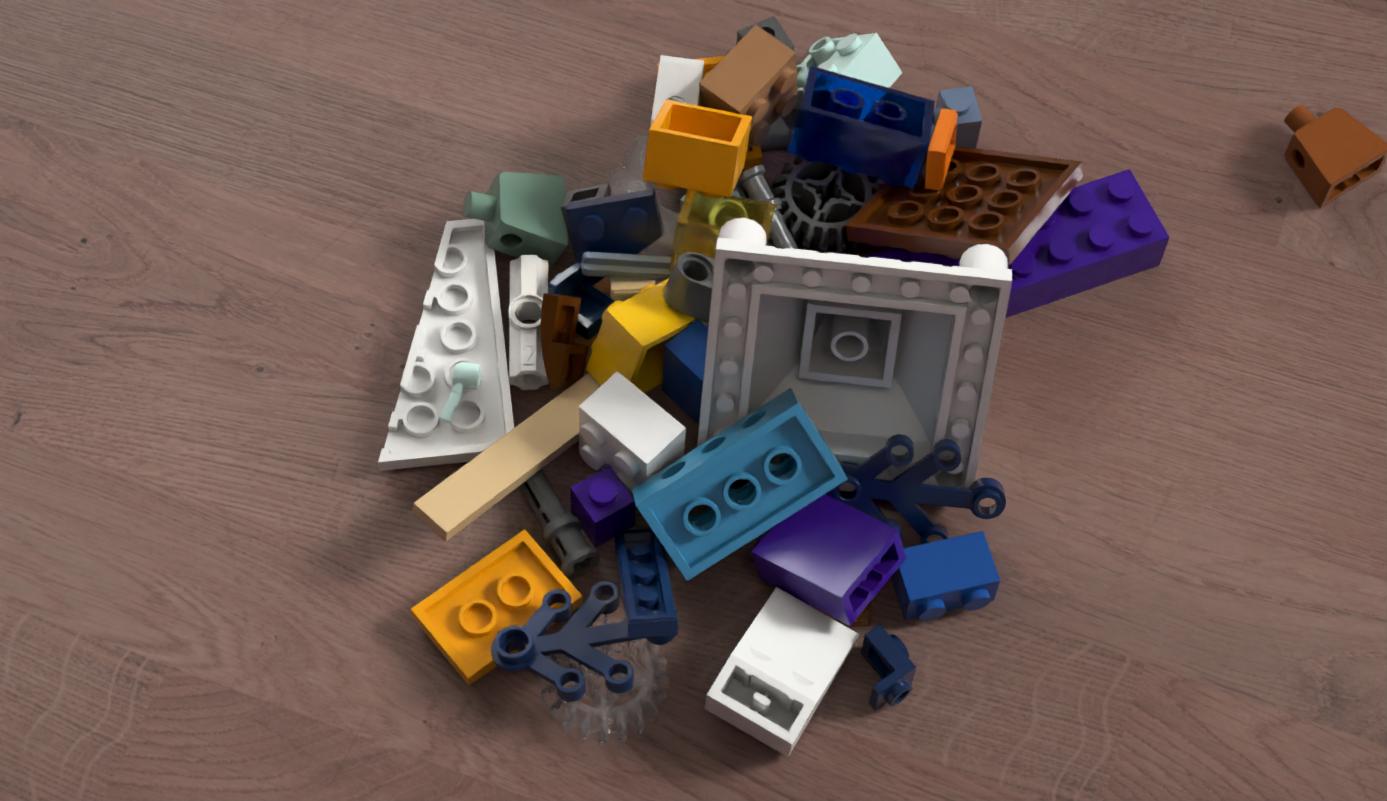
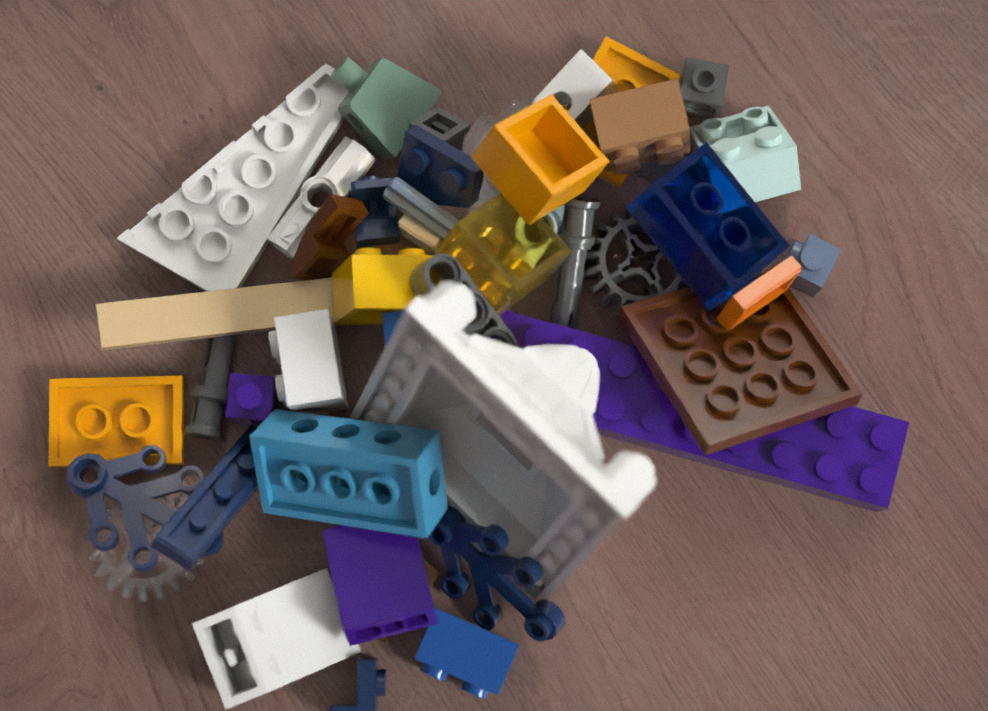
camera: 40 degrees right, 20 degrees up
light aqua hand [439,362,482,423] -> none

